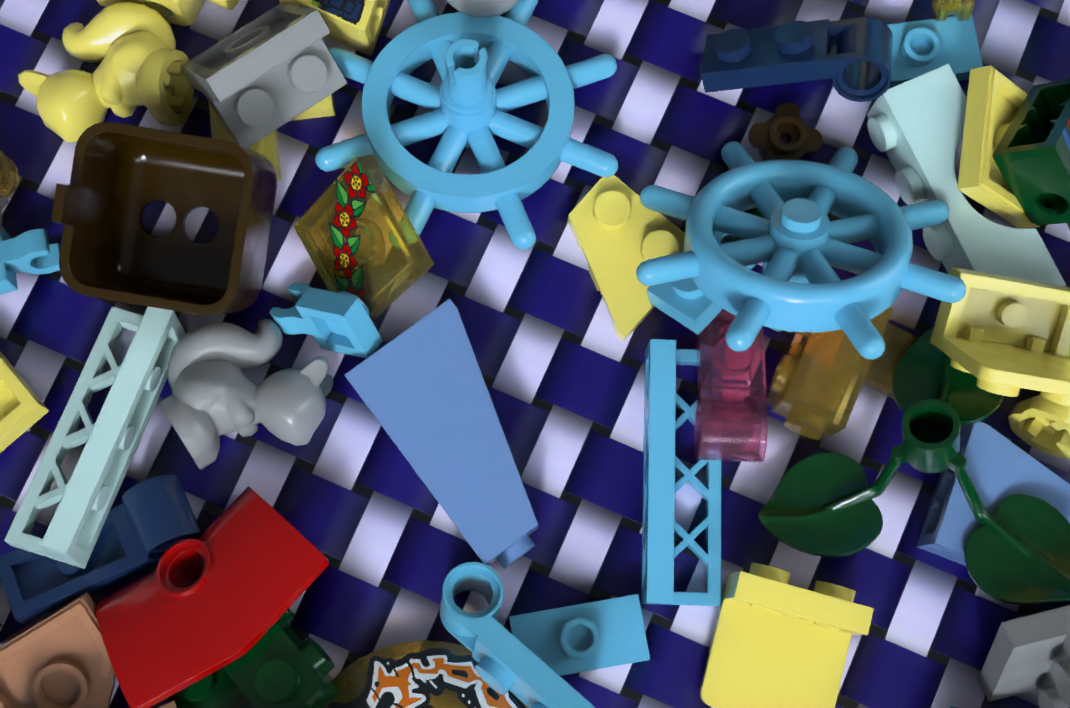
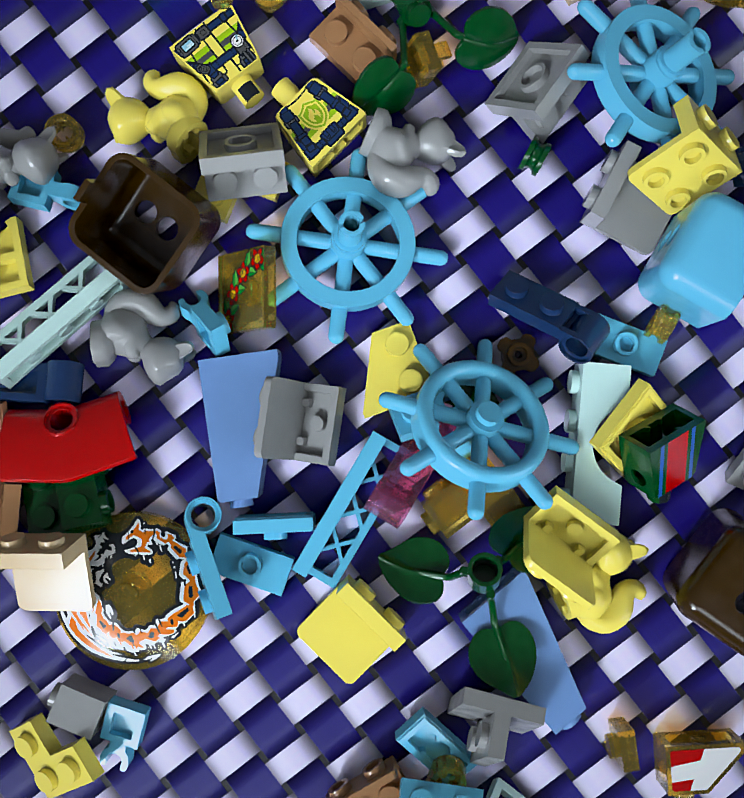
camera: 35 degrees right, 10 degrees up
none -> medium azure plate [232,511,316,540]
none -> light grey bracket [253,376,346,466]

